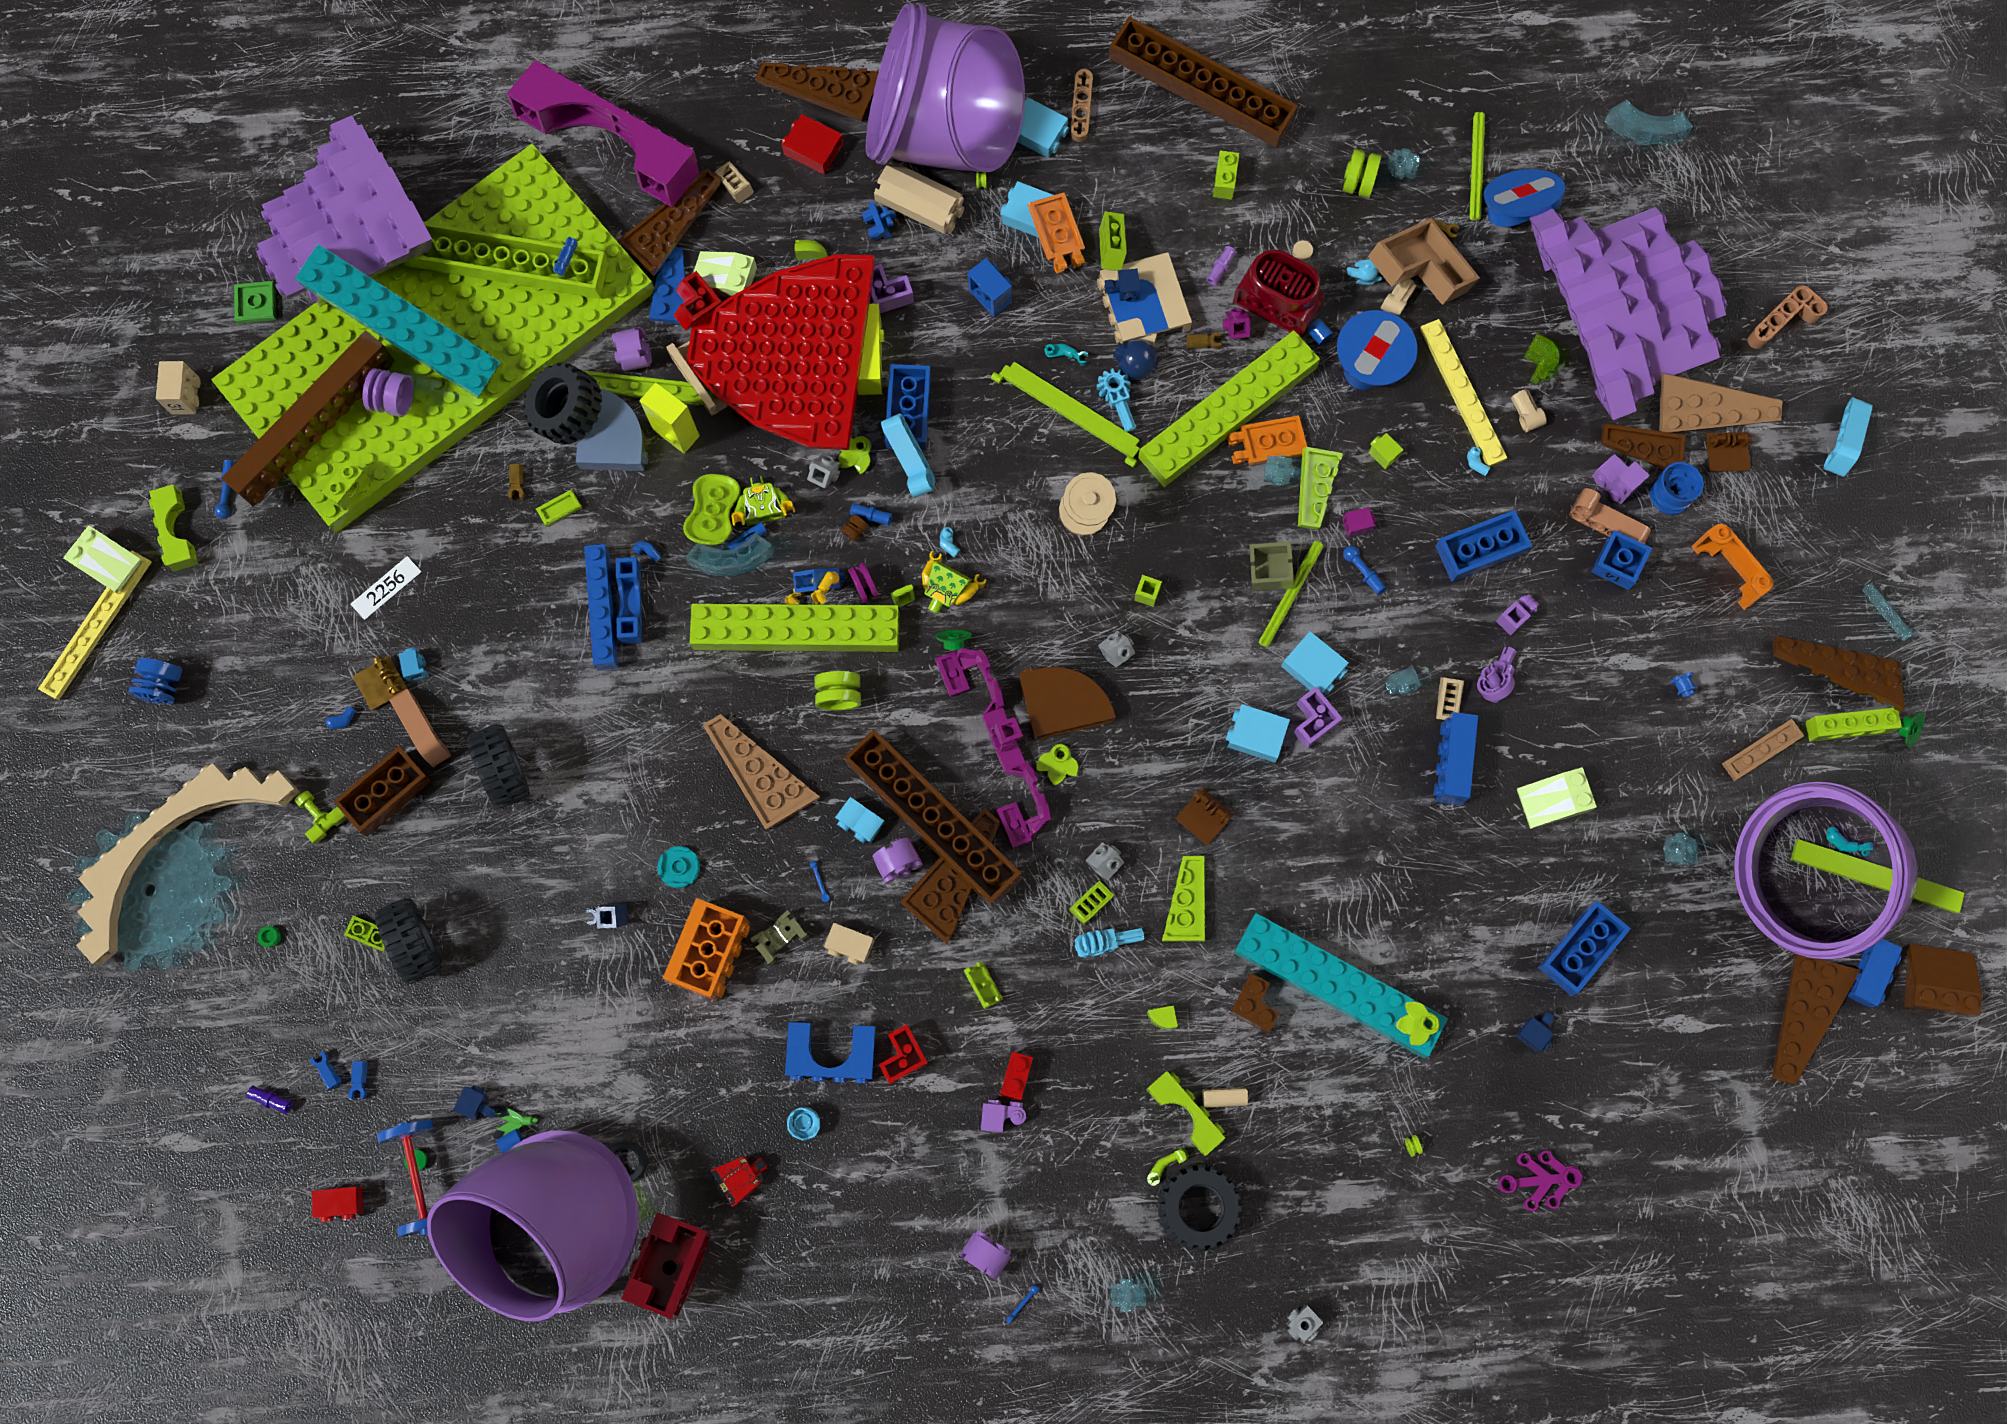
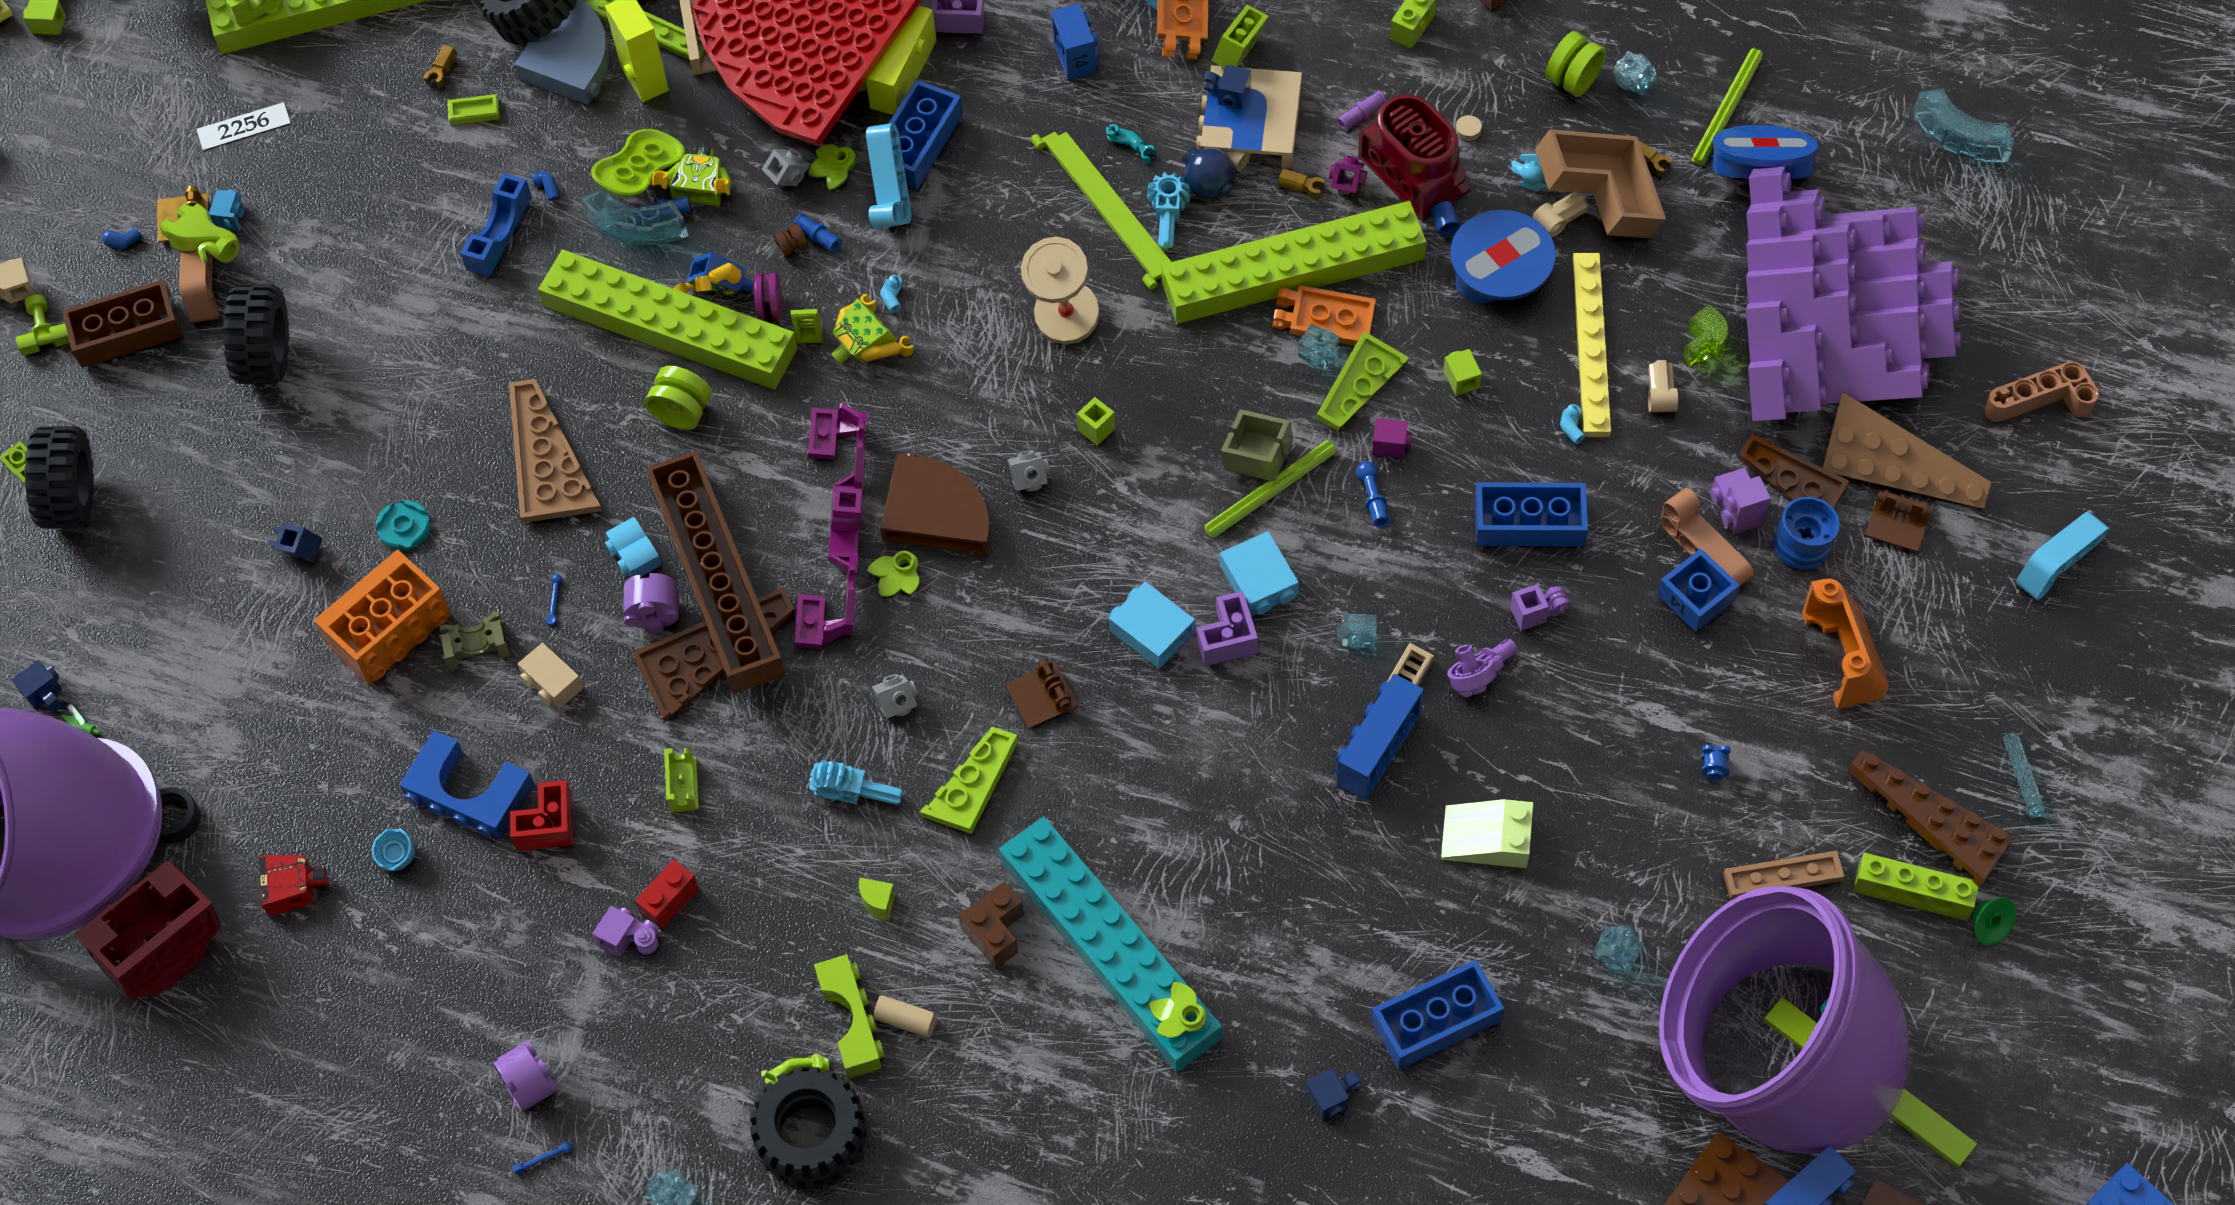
camera: 25 degrees right, 15 degrees down
blue brick [584,544,619,671] -> none
green piece [935,630,972,650] -> none
lime slope [1069,881,1114,925] -> none
lime bush [1404,1135,1423,1157] -> none
none -> lime hips [160,203,239,263]

